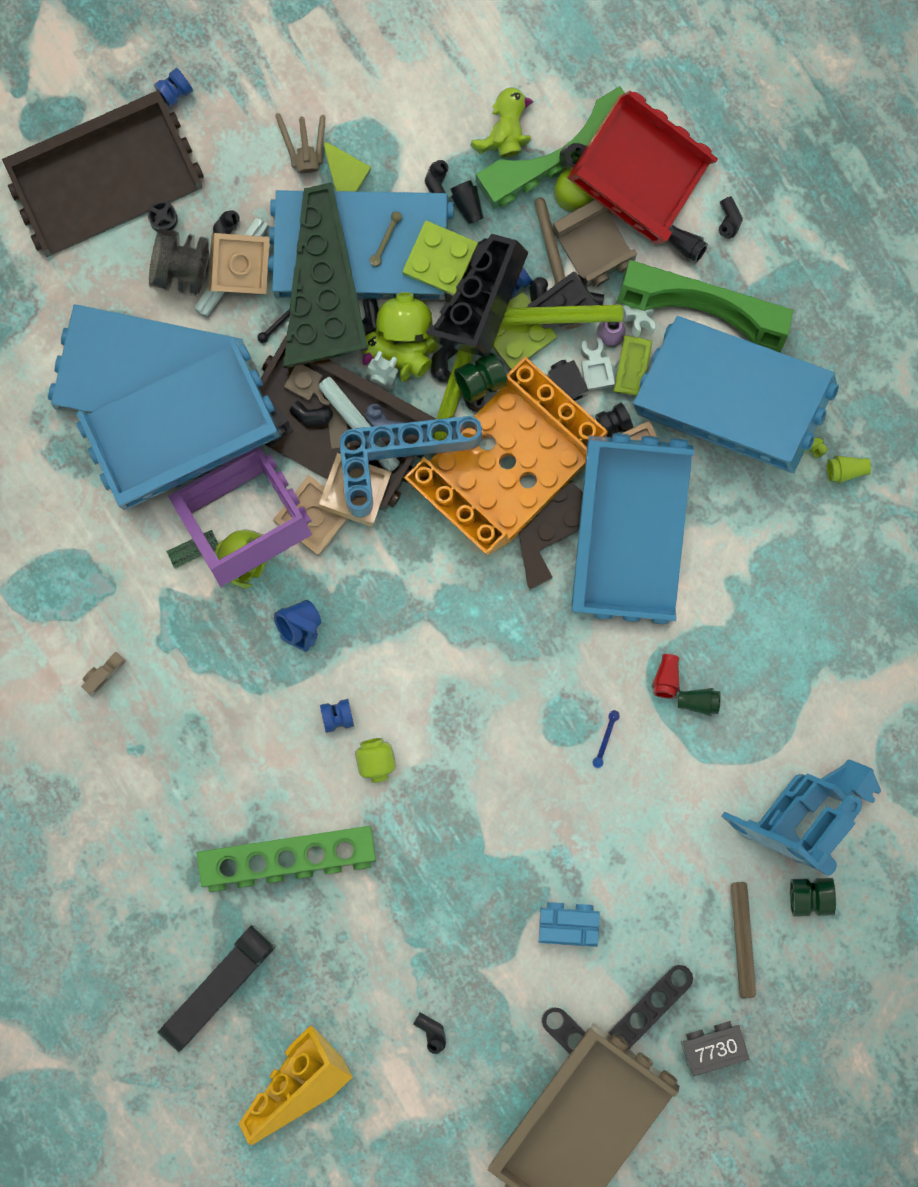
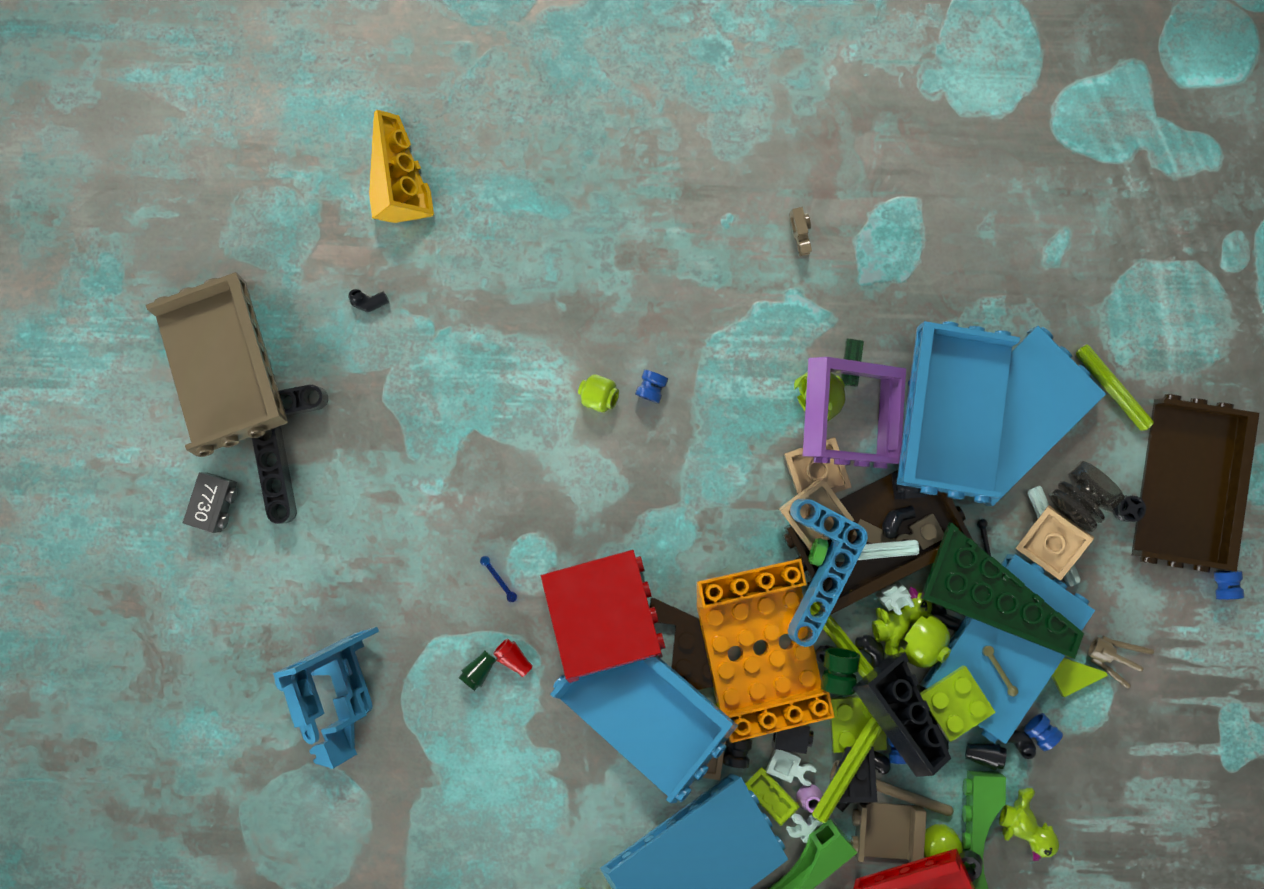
camera: 125 degrees right, 5 degrees up
black beam [157,925,277,1053] -> none
bright green brick [196,825,376,892] -> none
black arm [213,210,240,234] -> none
blue piece [274,600,321,652] -> none
sand blue arm [365,404,403,427] -> none
dark azure brick [538,902,600,947] -> none
dark tan axle [731,882,756,998] -> none
dark green wheel [790,878,836,917] -> none
none -> red panel [540,550,666,683]
none -> bright green tile [809,538,828,566]
none -> blue wheel [1024,713,1063,751]
none -> lime axle [1076,345,1154,431]

